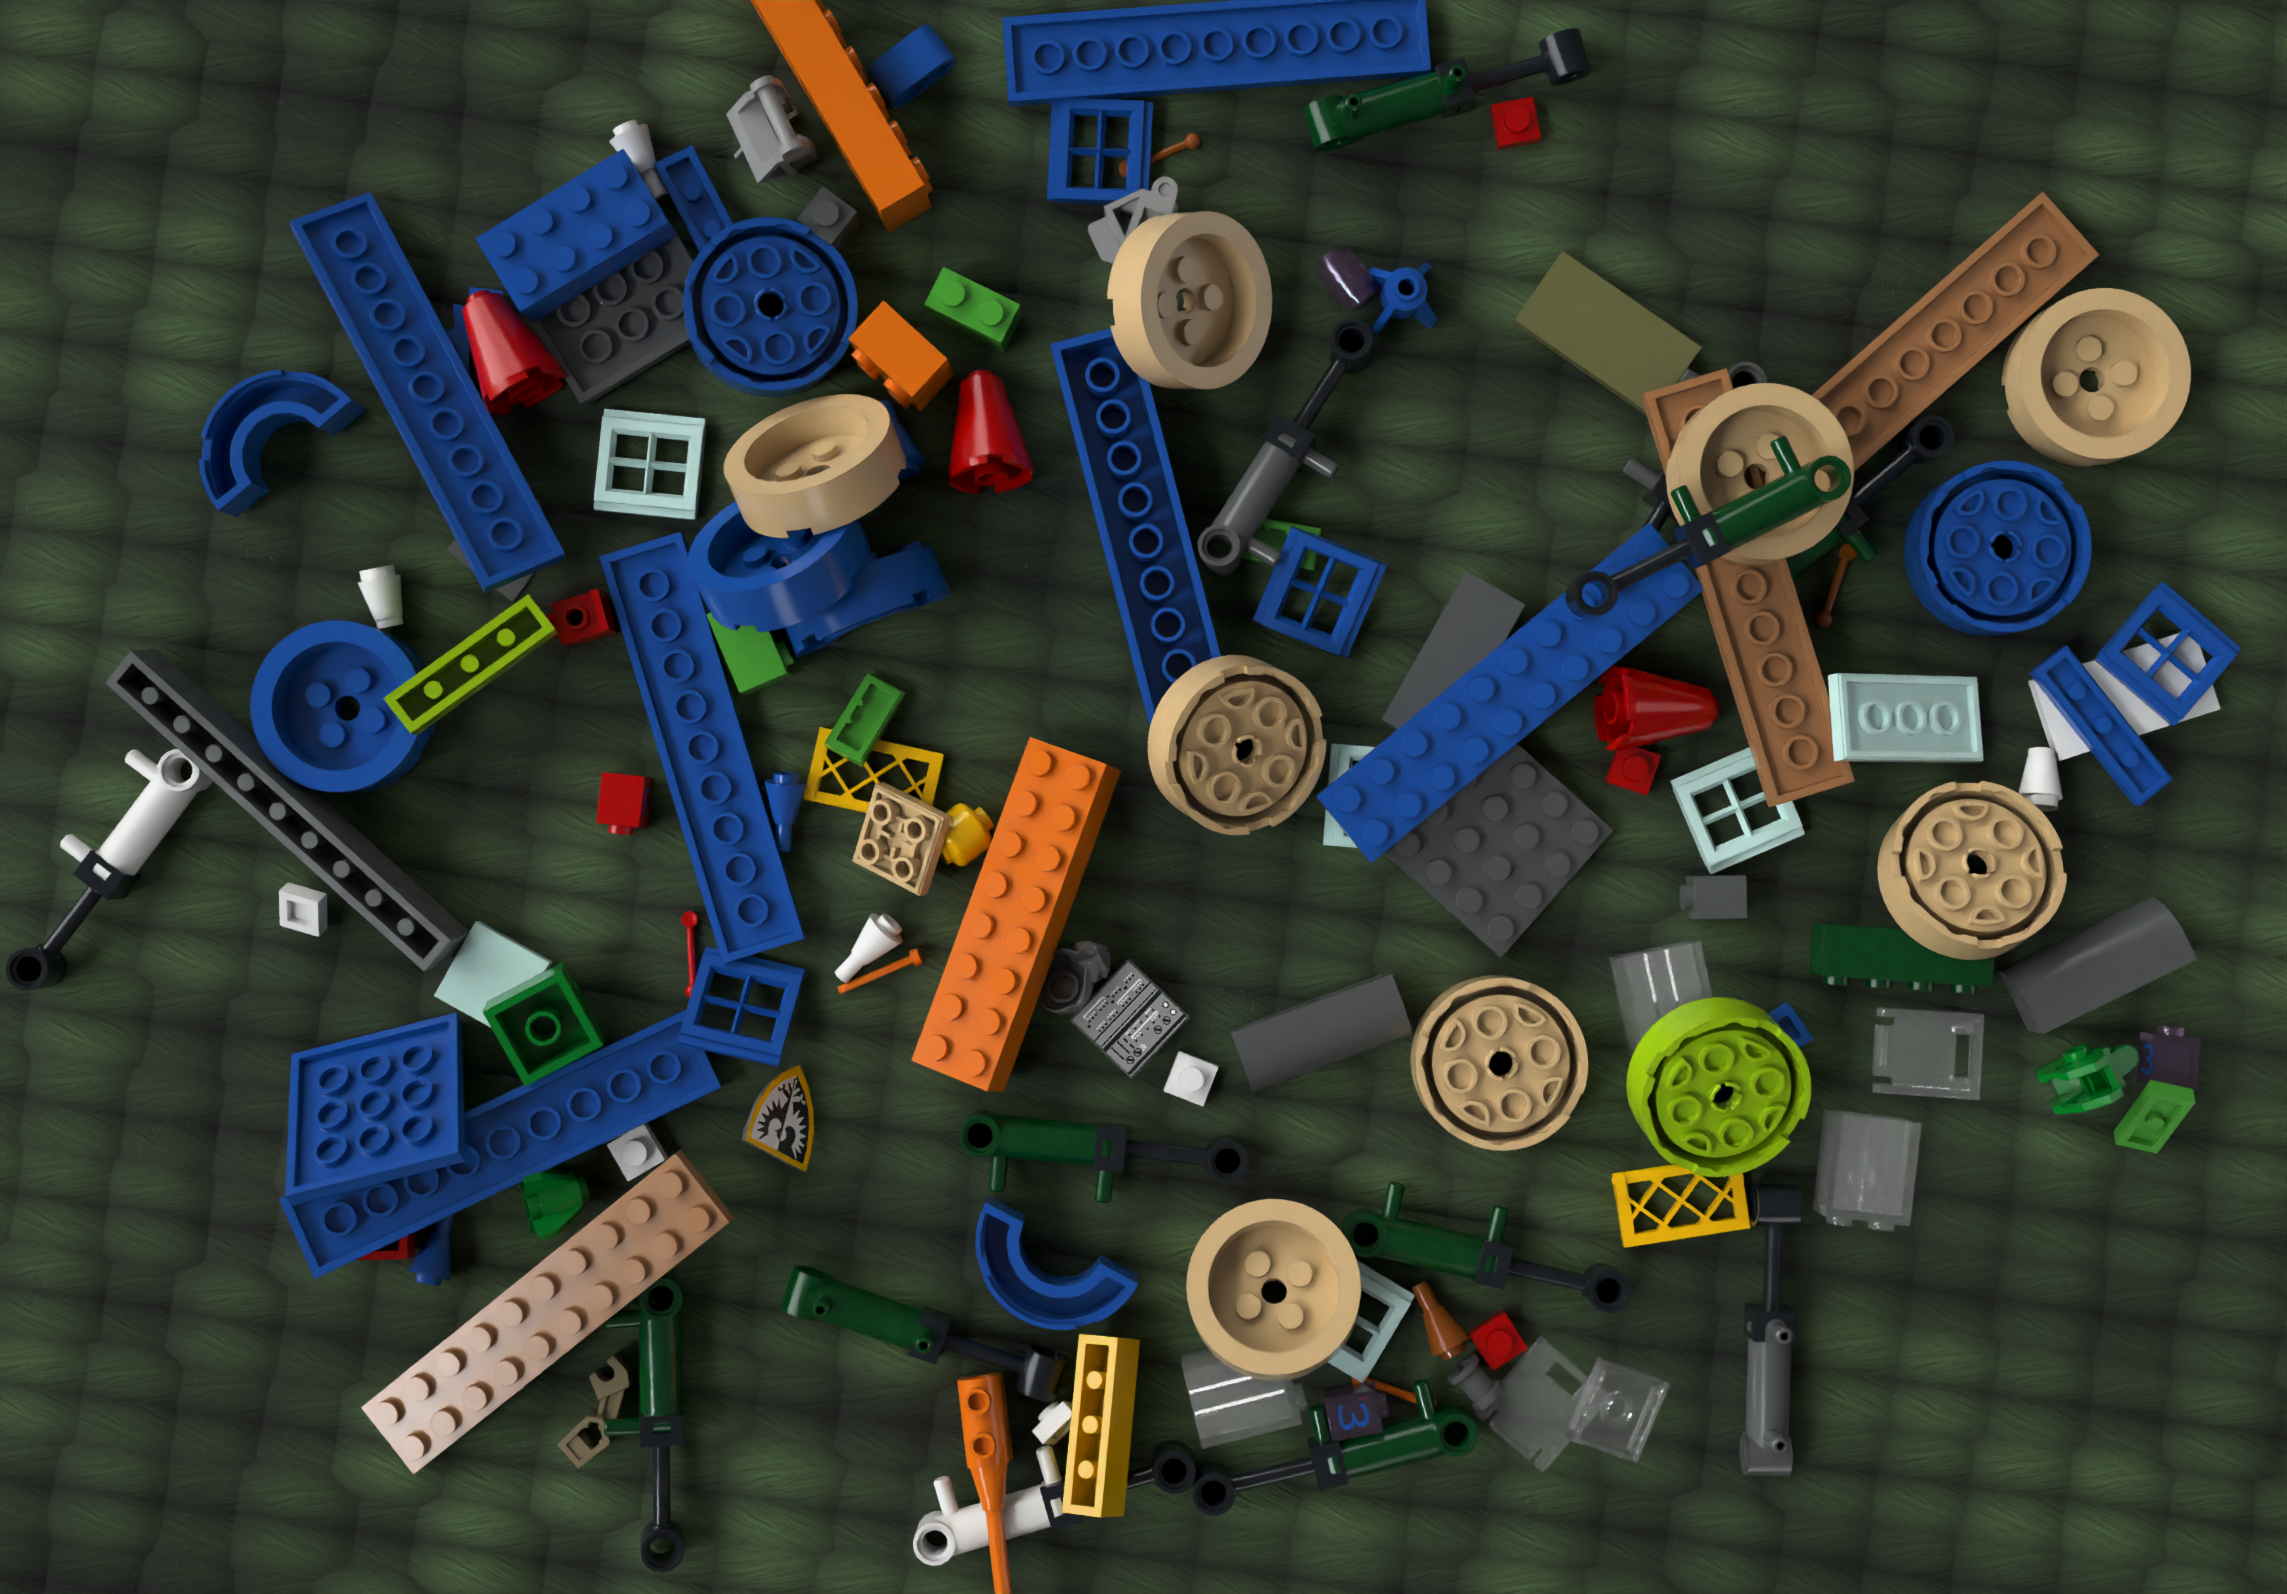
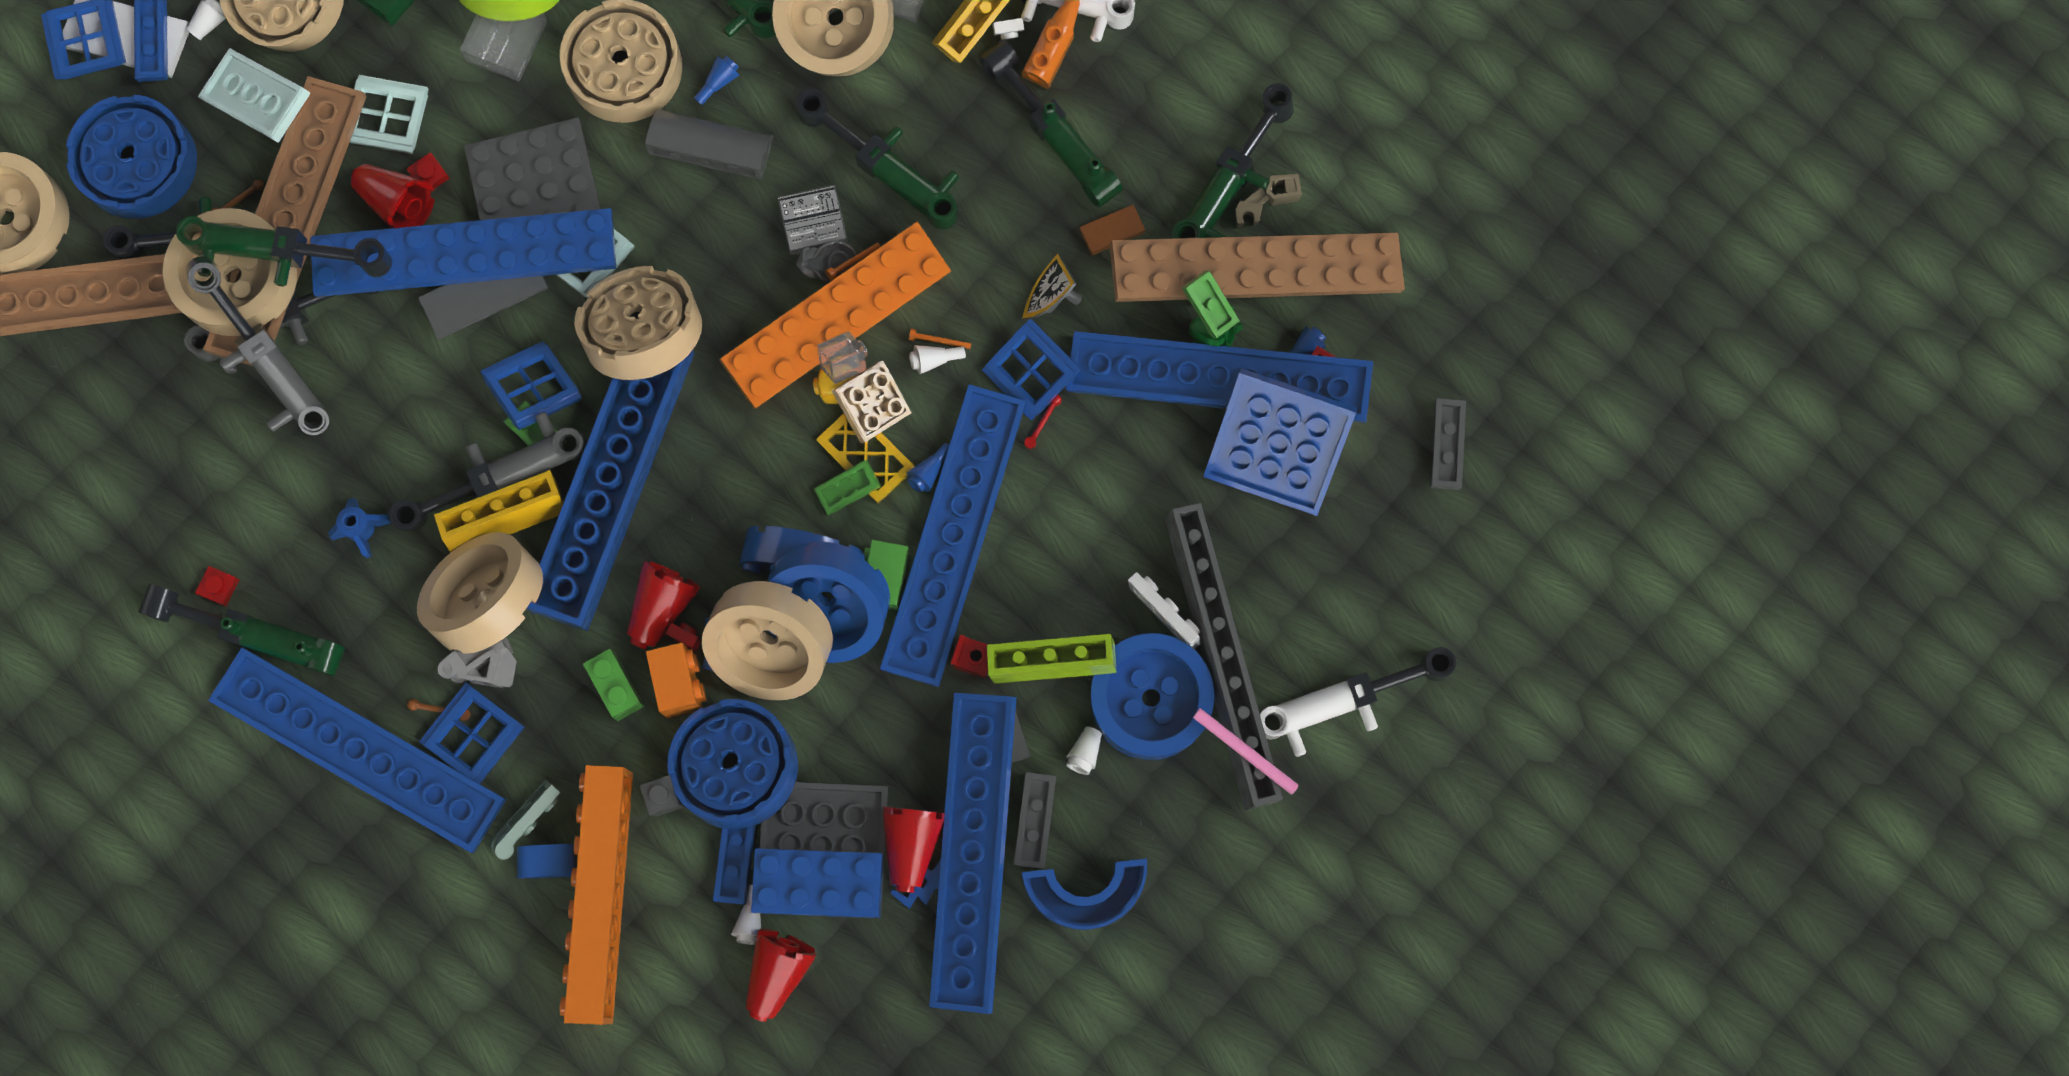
camera: 150 degrees left, 10 degrees down
white plate [279,882,327,937] -> none
light aqua tile [434,921,553,1027] -> none
green brick [483,962,605,1086] -> none
light aqua piece [594,409,707,520] -> none
red brick [596,772,653,836] -> none
white plate [607,1123,668,1181] -> none
light grey piece [726,75,819,184] -> none
blue brick [975,1195,1139,1330] -> none
white plate [1163,1050,1218,1106] -> none
clear purple brick [1316,247,1377,312] -> none
olive tile [1512,251,1701,416] -> none
dark grey brick [1679,875,1747,919] -> none
none -> piece [186,256,329,435]
none -> yellow brick [434,470,564,553]
none -> sand green plate [490,779,560,860]
none -> red plate [665,623,702,652]
none -> blue cone [694,55,740,106]
none -> red cone [745,929,817,1022]
none -> clear brick [817,331,867,384]
none -> orange piece [825,242,881,281]
none -> dark grey plate [1014,772,1056,869]
none -> dark orange tile [1080,205,1145,256]
none -> white plate [1128,572,1200,650]
none -> bright green plate [1181,271,1240,338]
none -> bright pink bar [1192,708,1299,795]
none -> dark grey plate [1430,398,1466,491]

